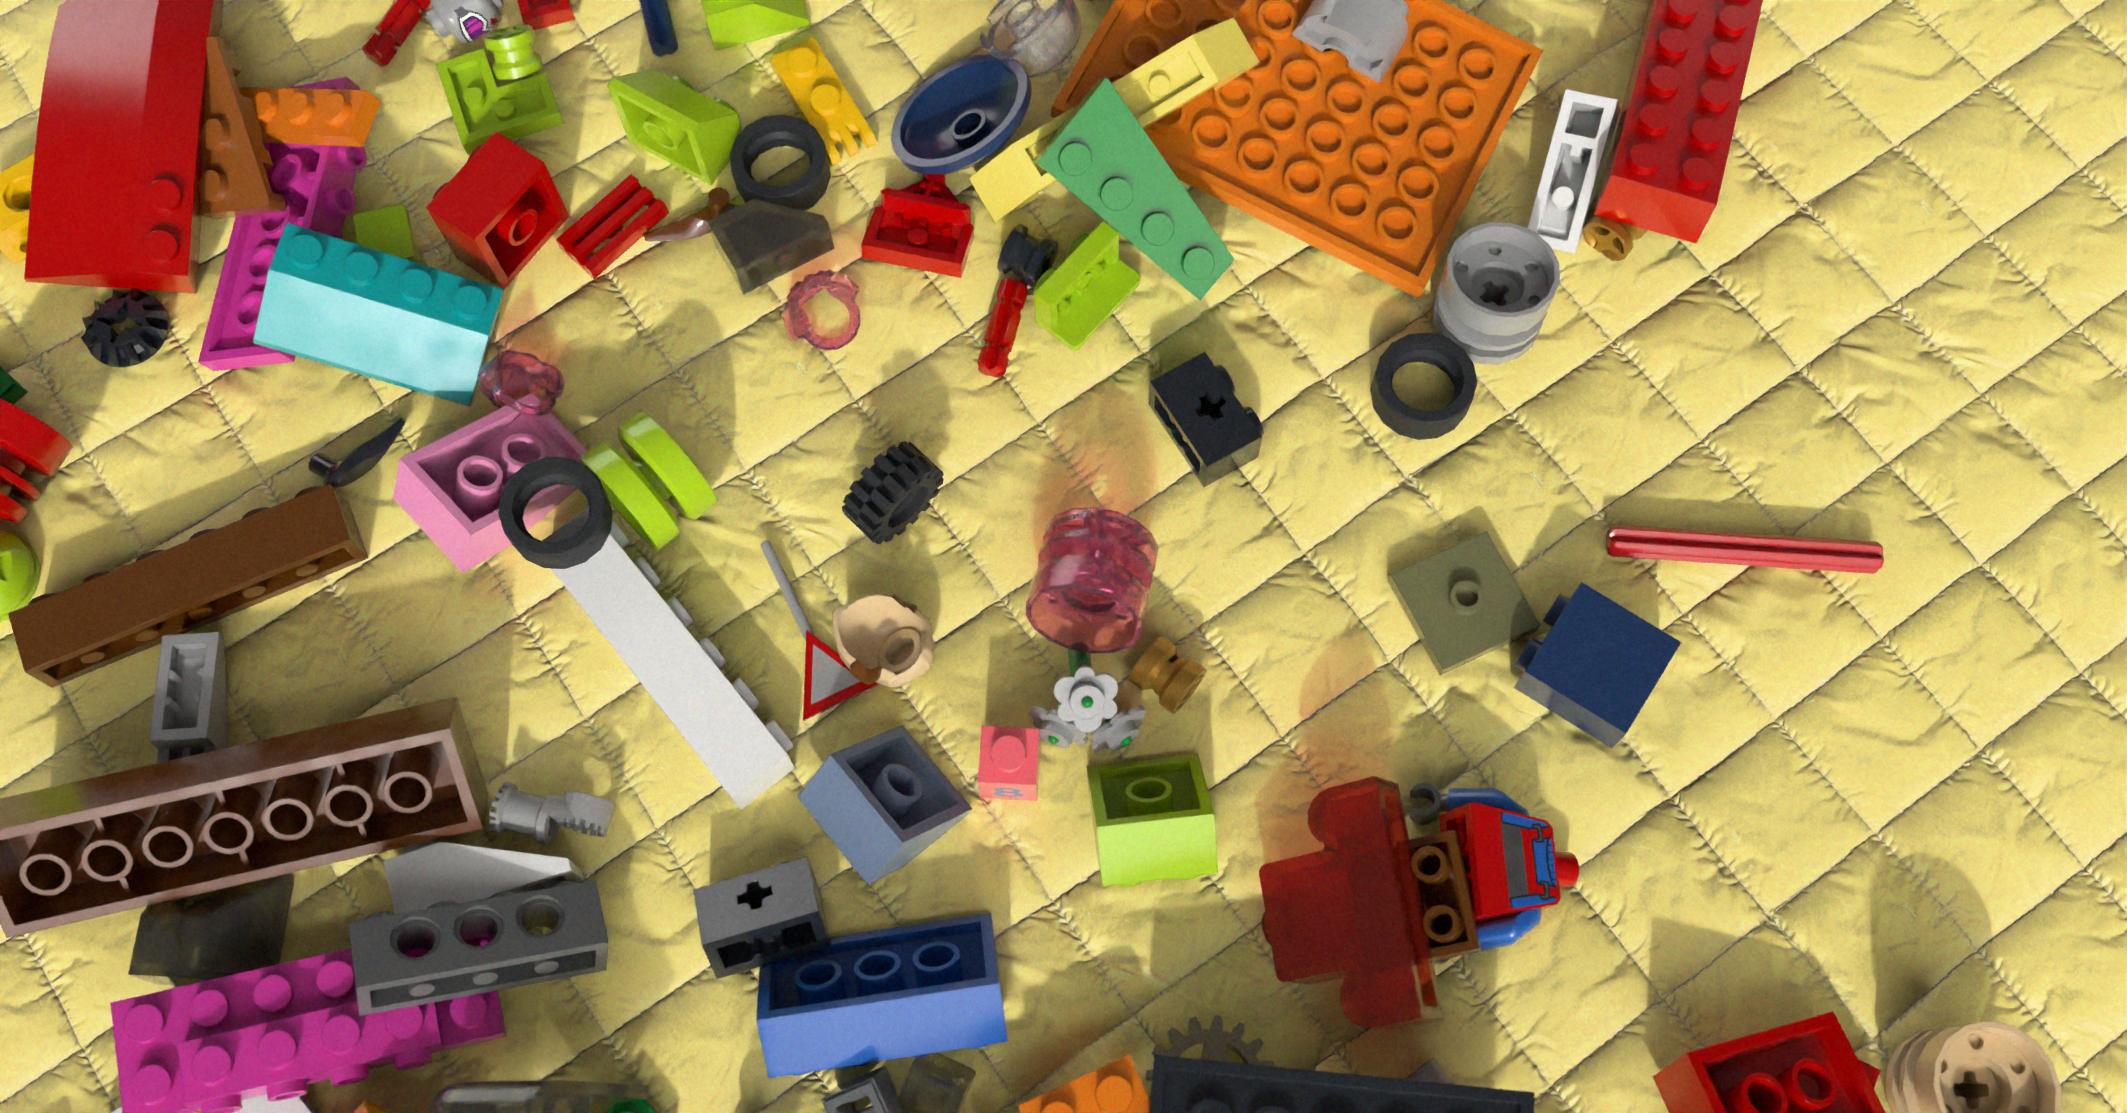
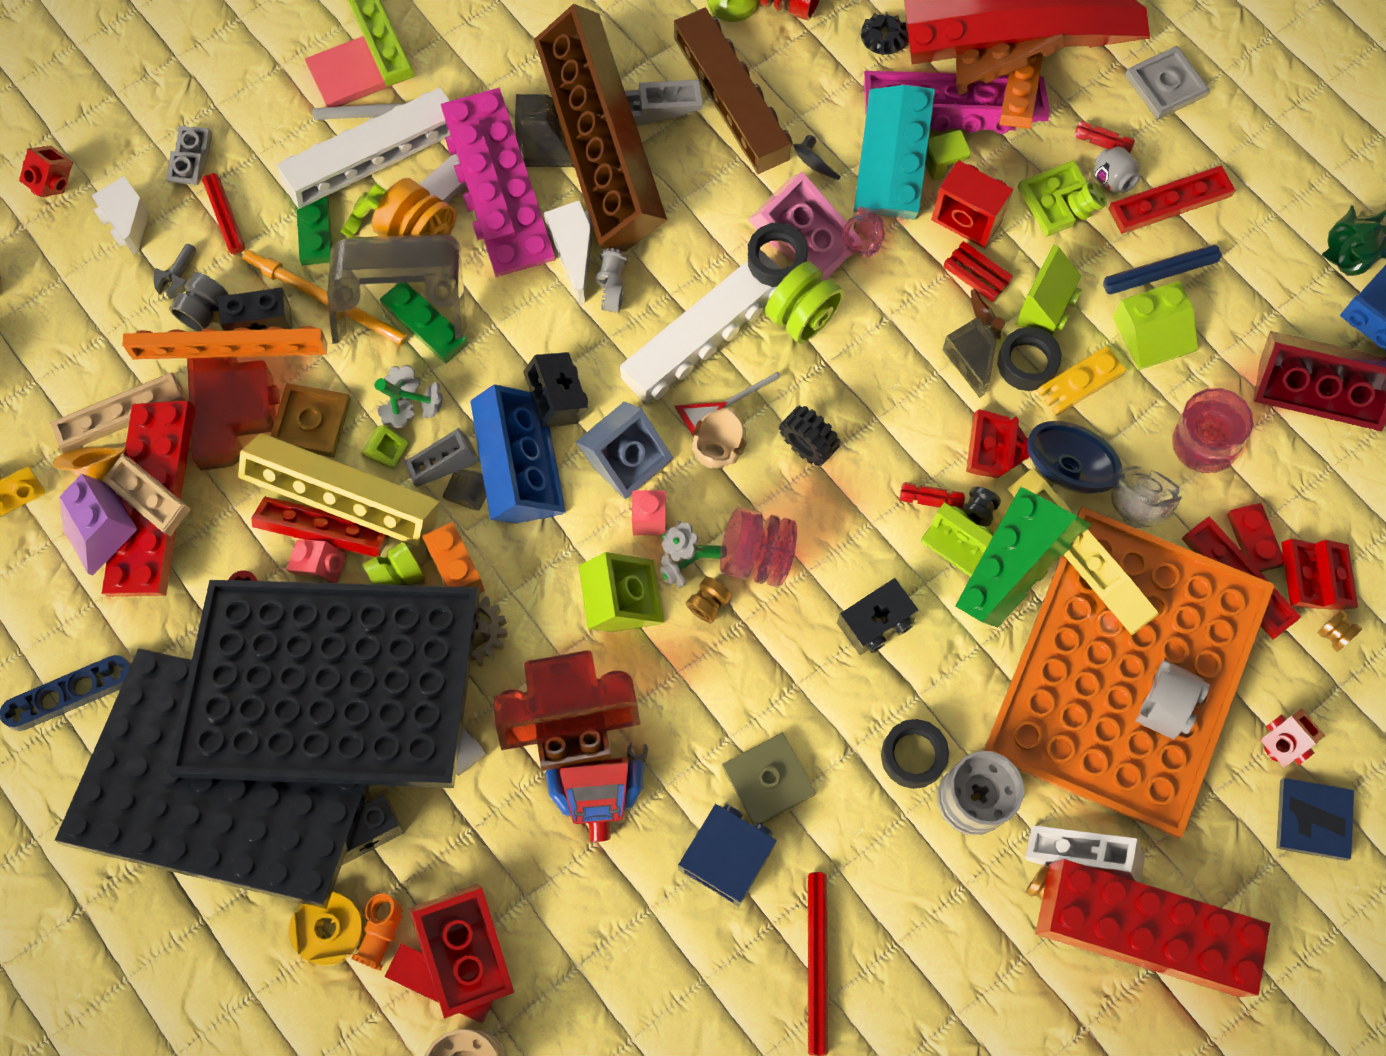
camera: 85 degrees right, 0 degrees up
dark grey brick [348,880,608,1016] -> none
clear pink piece [781,269,861,350] -> none

